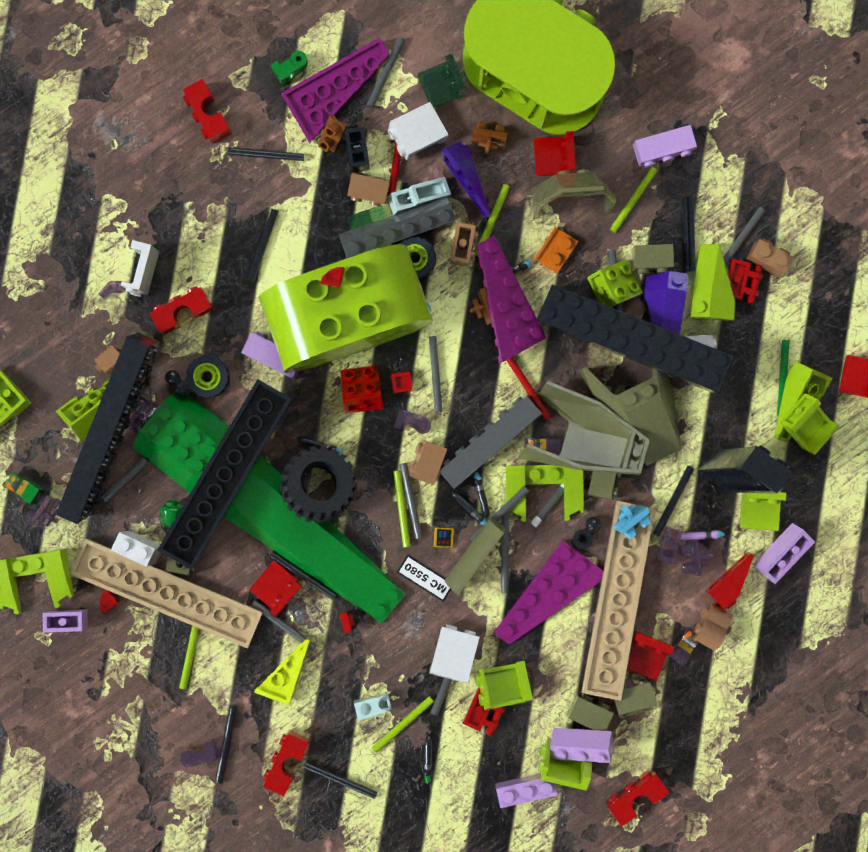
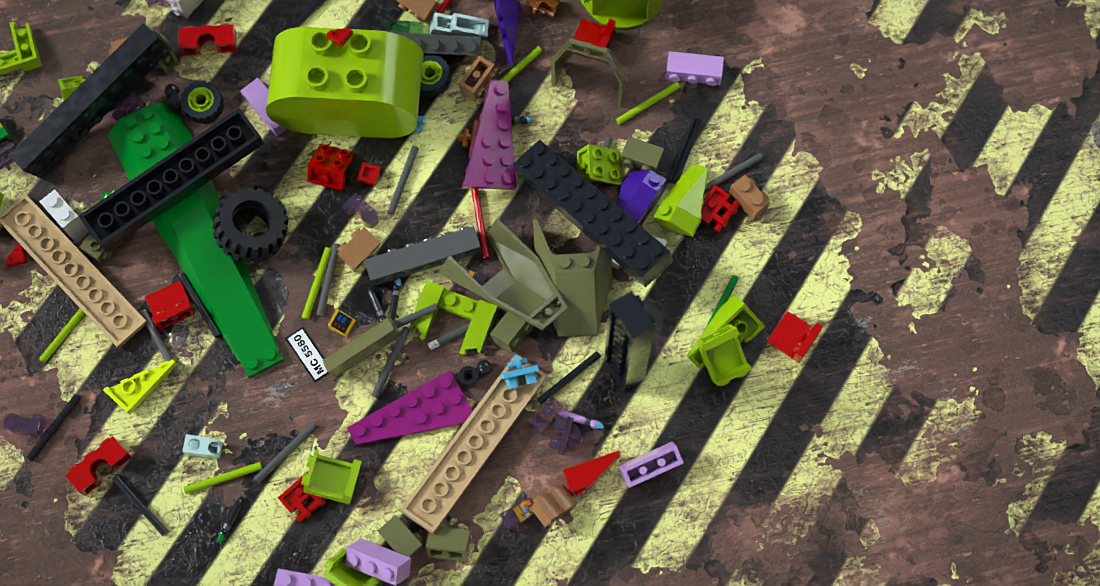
camera: 20 degrees right, 15 degrees down
dark grey bar [102,457,149,502] -> none
red plate [339,611,355,633] -> none
white panel [429,625,479,684] -> none
orange plate [534,227,578,274] -> none
red bracket [627,630,674,681] -> none
lime bracket [740,492,786,531] -> none

